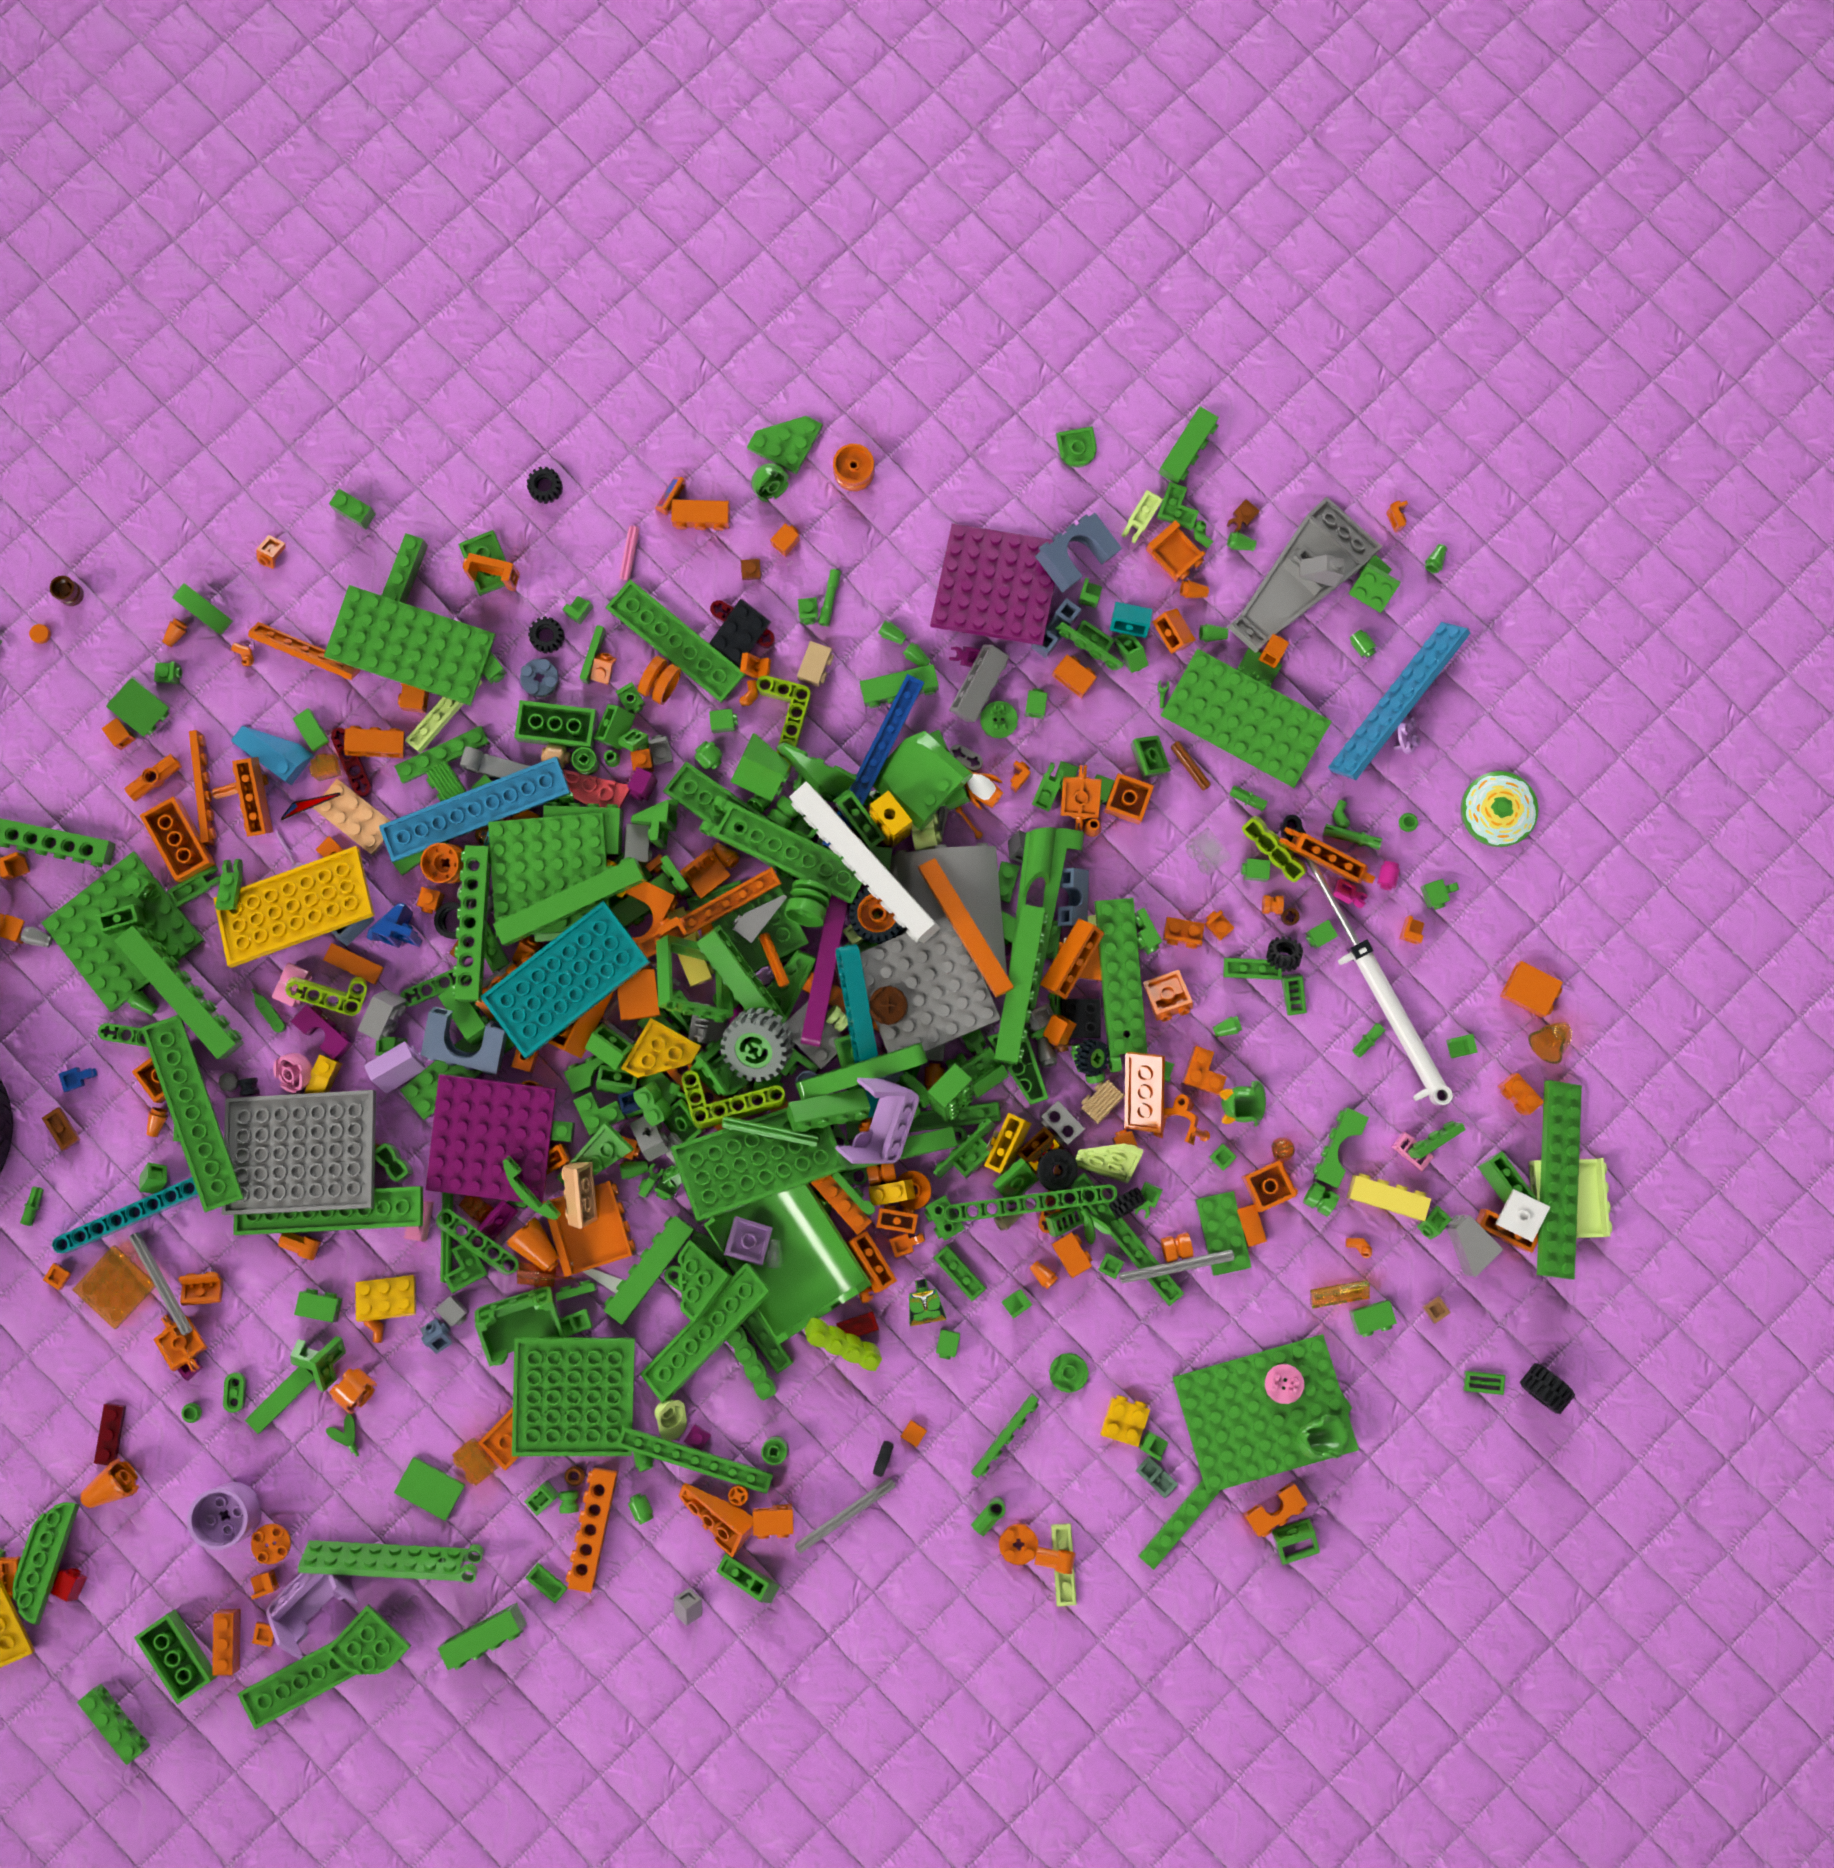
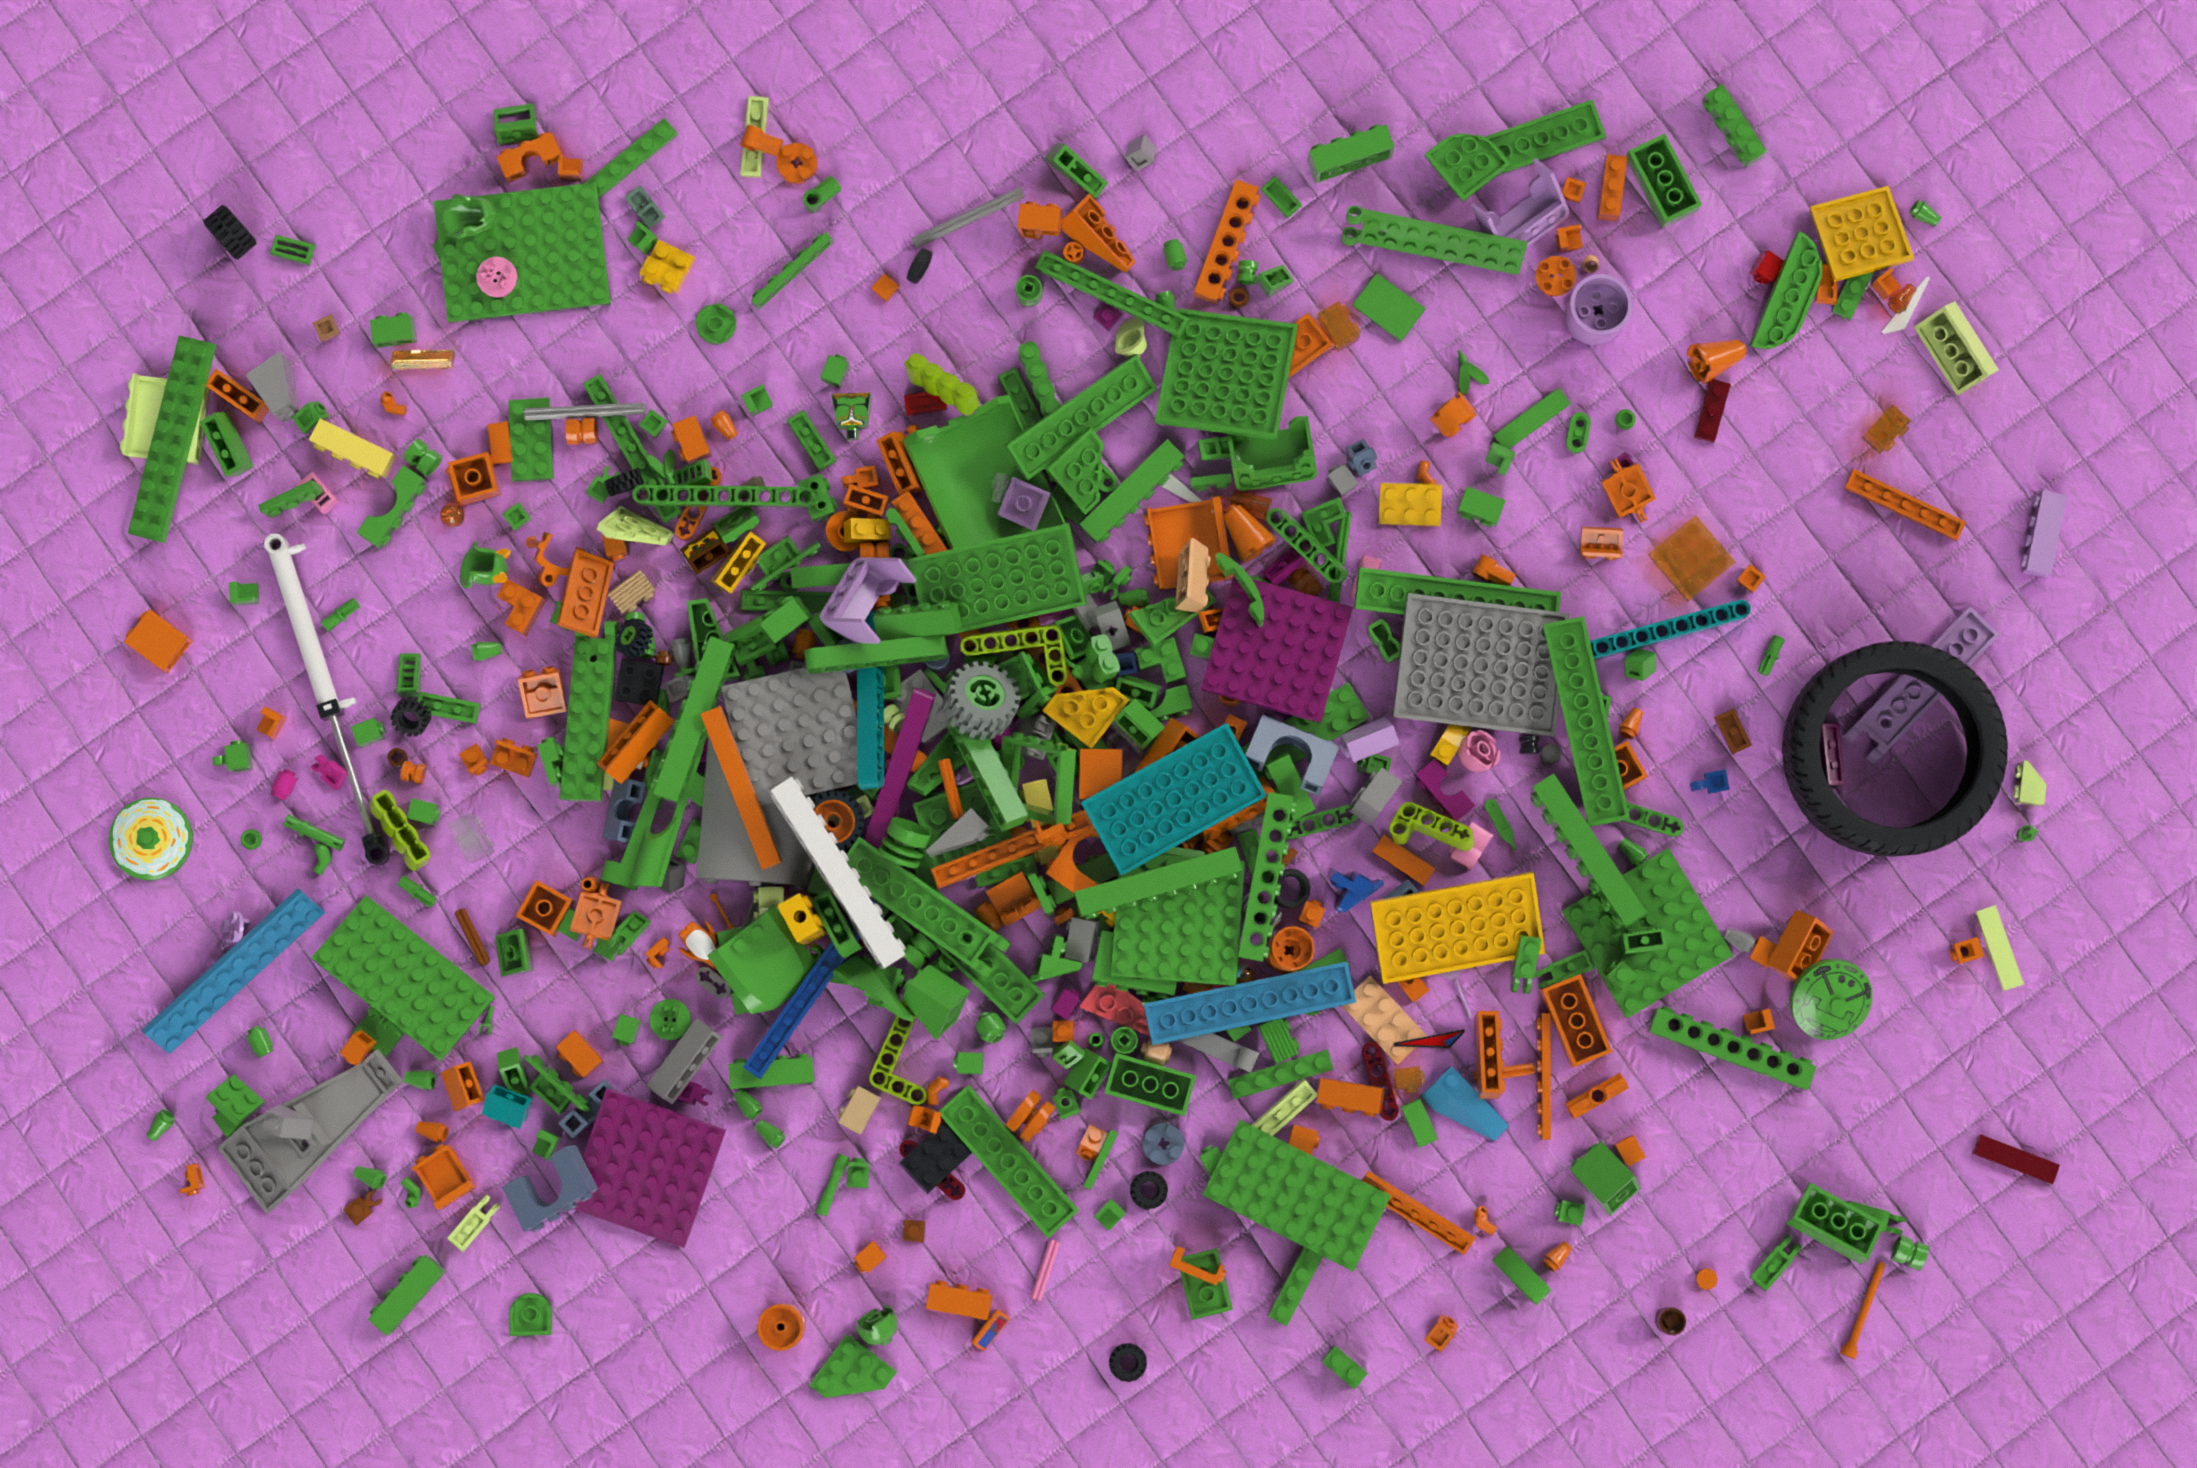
camera: 165 degrees left, 0 degrees up
light grey axle [129,1232,192,1335] -> none
bright green plate [309,1336,346,1392] -> none
bright green axle [722,1116,819,1146] -> none
reddish brown tile [869,986,908,1025] -> none
black wheel [1037,1149,1078,1191] -> none
light grey brick [1040,1100,1084,1145] -> none
orange brick [1043,1015,1076,1046] -> none
bright green plate [1157,482,1199,530] -> none
orange hinge [1279,827,1375,884] -> none
white plate [1496,1189,1550,1242] -> none
orange brick [1498,1073,1544,1115] -> none
clear yellow helmet [1528,1022,1572,1064] -> none
none -> orange panel [558,154,583,181]
none -> light nougat hinge [1582,255,1599,273]

